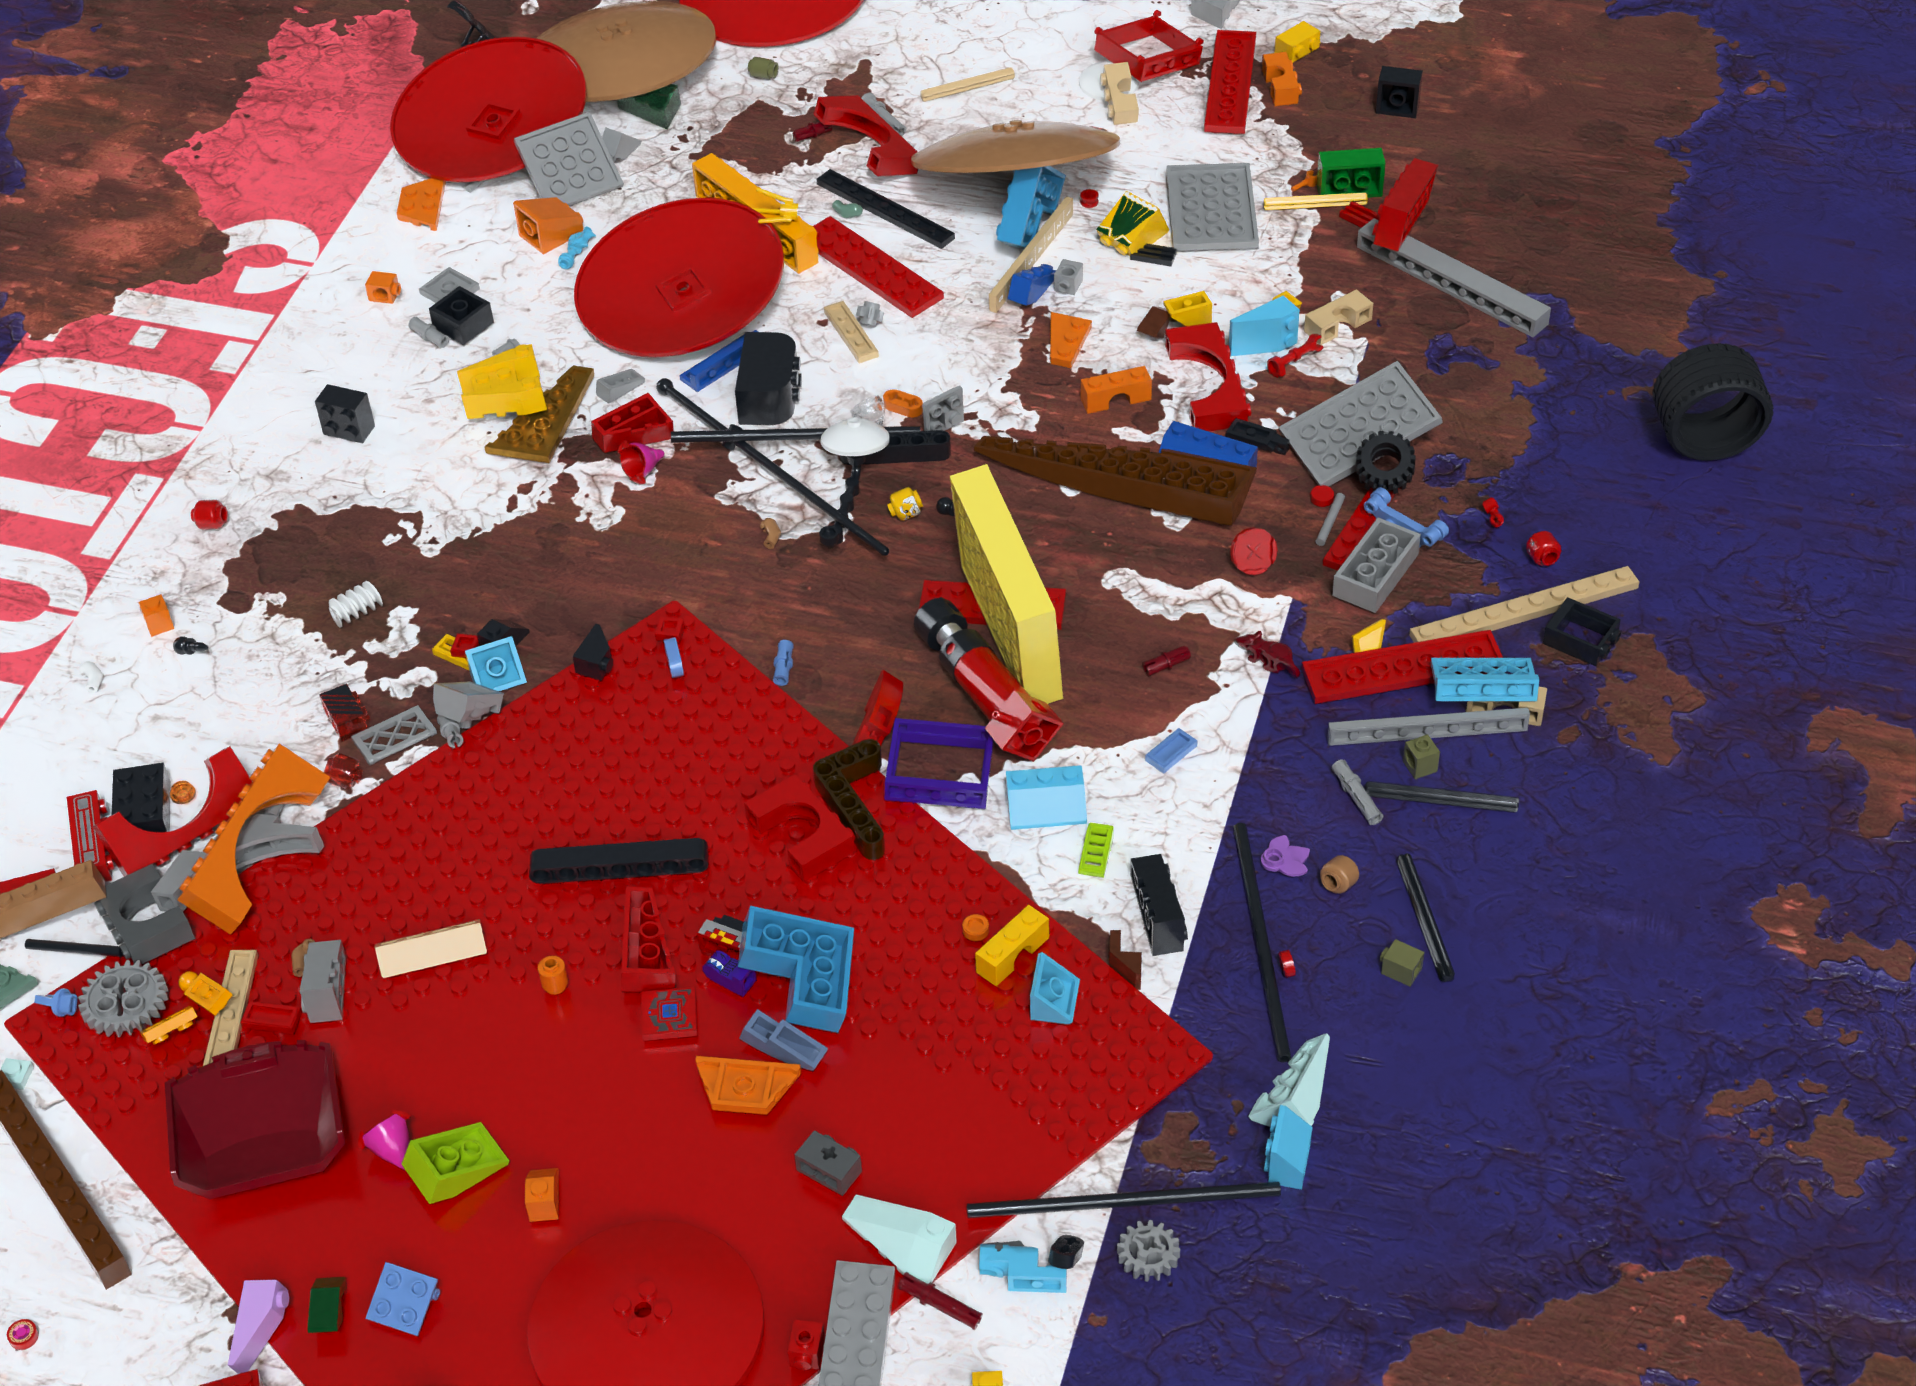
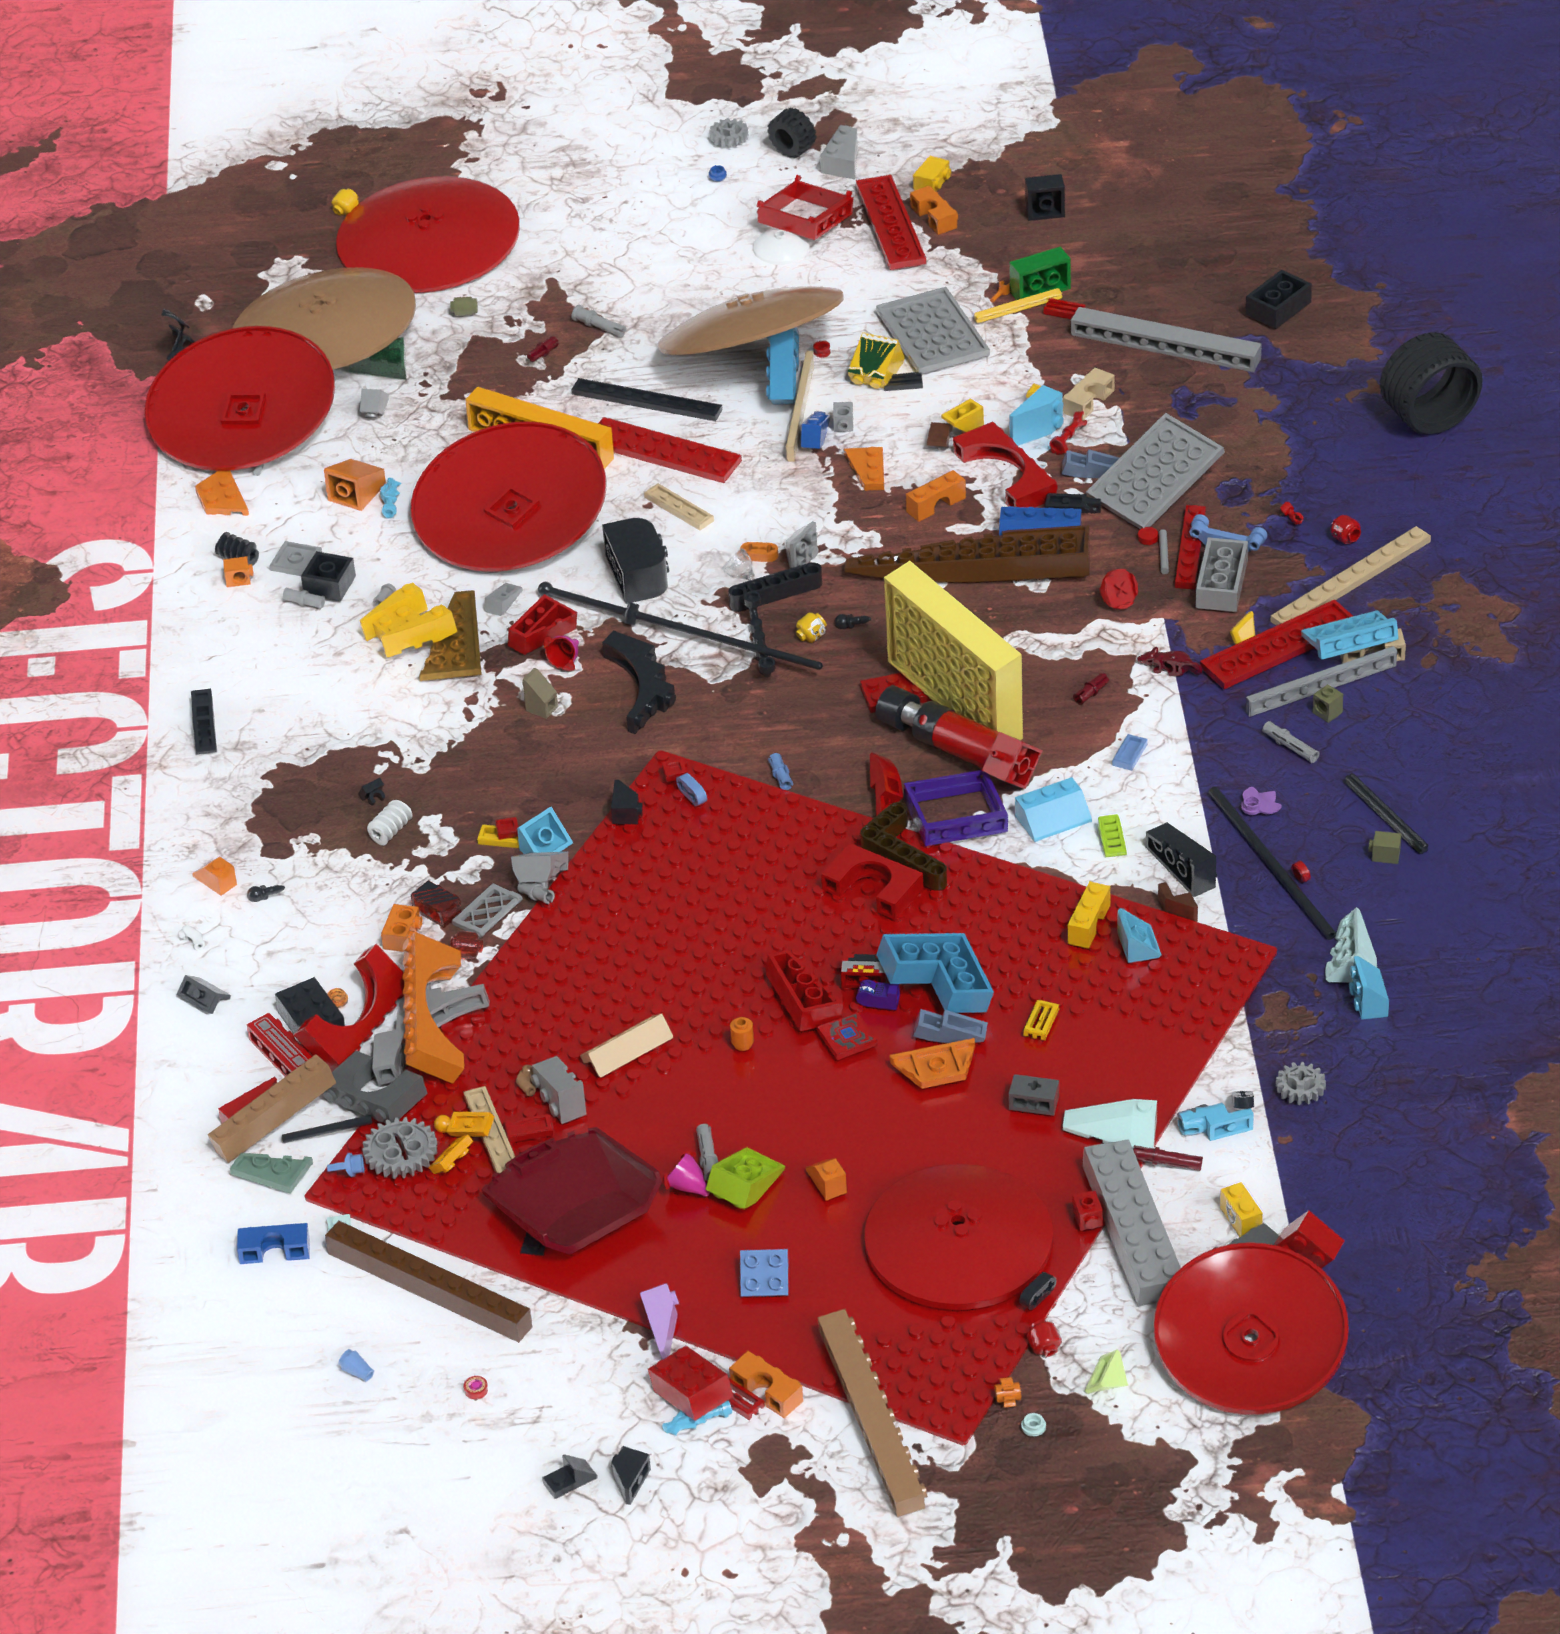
camera: 20 degrees left, 5 degrees down
red head [191,500,228,530] -> none
dark green slope [308,1277,346,1333] -> none
black brick [315,384,375,443] -> none
black slope [477,619,530,647] -> none
light grey plate [514,112,624,206] -> none
black beam [529,838,708,884] -> none
black piece [671,426,921,443] -> none
blue fence [679,330,759,392] -> none
yellow plant [752,188,798,223] -> none
medium nougat arm [760,518,781,549] -> none
red arch [813,95,918,176] -> none
white dish [821,417,889,456] -> none
sand green arm [832,200,863,219] -> none
light grey gear [856,301,884,326] -> none
tan axle [920,67,1015,102] -> none
orange tile [962,914,989,941] -> none
black piece [967,1182,1281,1218] -> none
tan arch [1100,62,1139,125] -> none
medium nougat head [1320,855,1359,894] -> none
black tyre [1356,431,1416,494] -> none
black axle [1365,781,1519,812] -> none
red brick [1372,158,1438,251] -> none
black window [1543,597,1622,666] -> none
none -> black panel [176,975,231,1014]
none -> black slope [191,688,217,755]
none -> black piece [215,532,259,566]
none -> black tile [358,778,385,806]
none -> orange brick [381,904,423,952]
none -> dark tan slope [522,668,558,719]
none -> black arch [602,630,676,734]
none -> light grey pin [696,1124,718,1182]
none -> yellow tile [1024,1000,1059,1040]
none -> sand blue slope [1062,449,1119,478]
none -> black brick [1246,270,1312,329]

